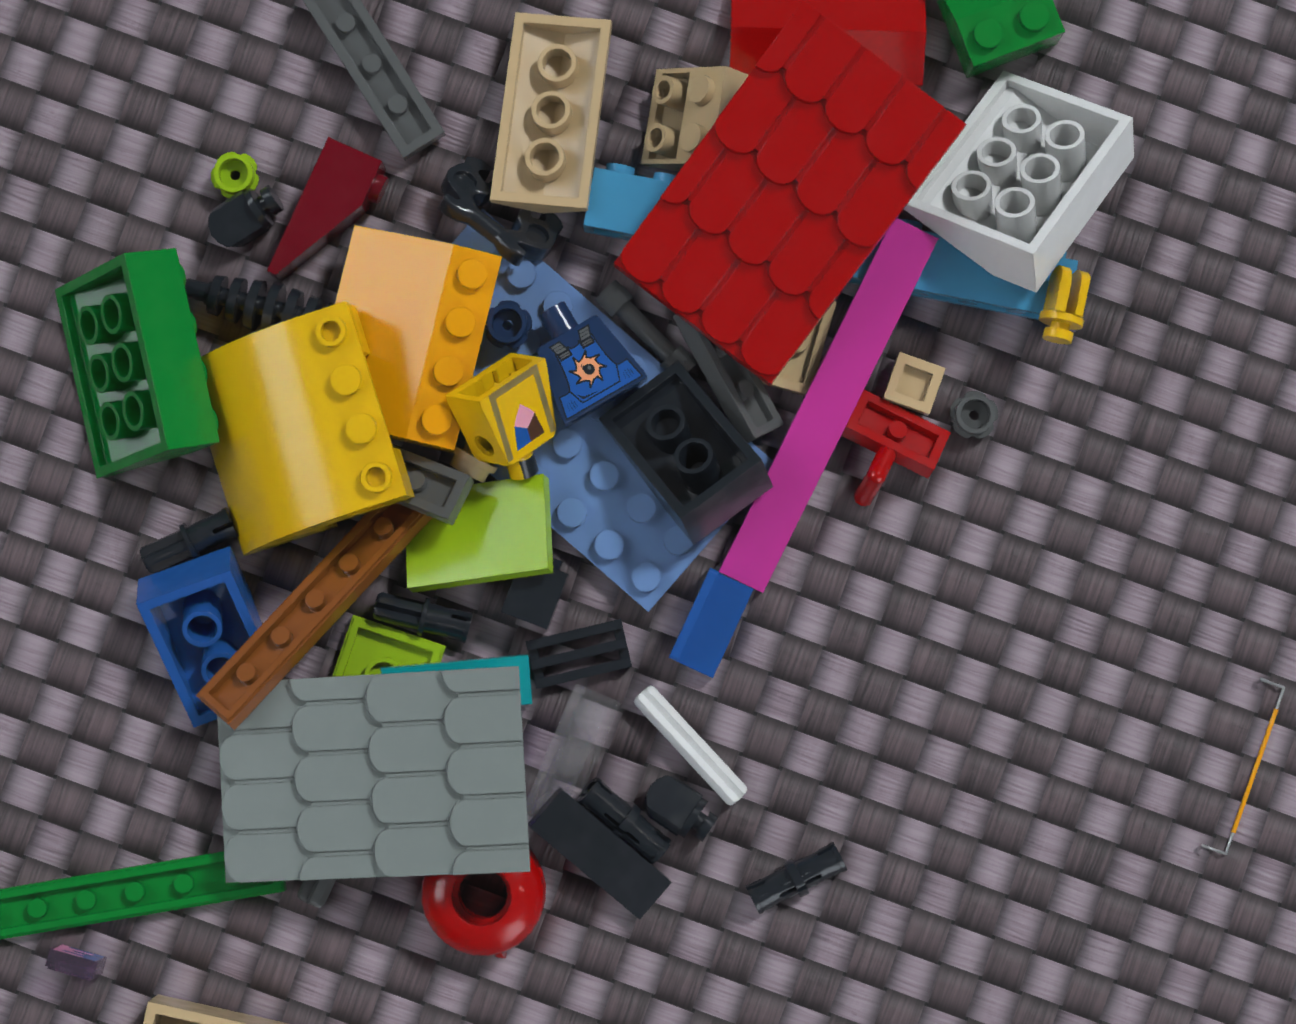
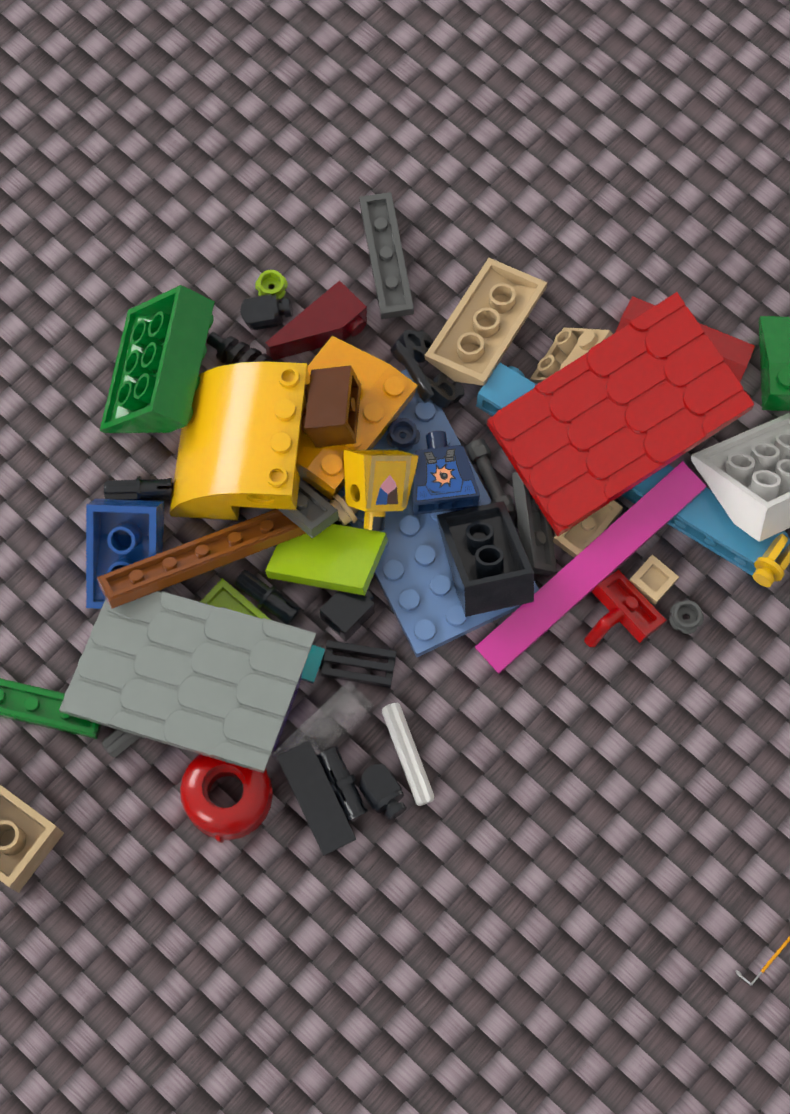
camera: 25 degrees right, 15 degrees down
blue panel [668,568,754,678] -> none
black pin [745,842,847,914] -> none
none -> reddish brown brick [301,365,361,447]

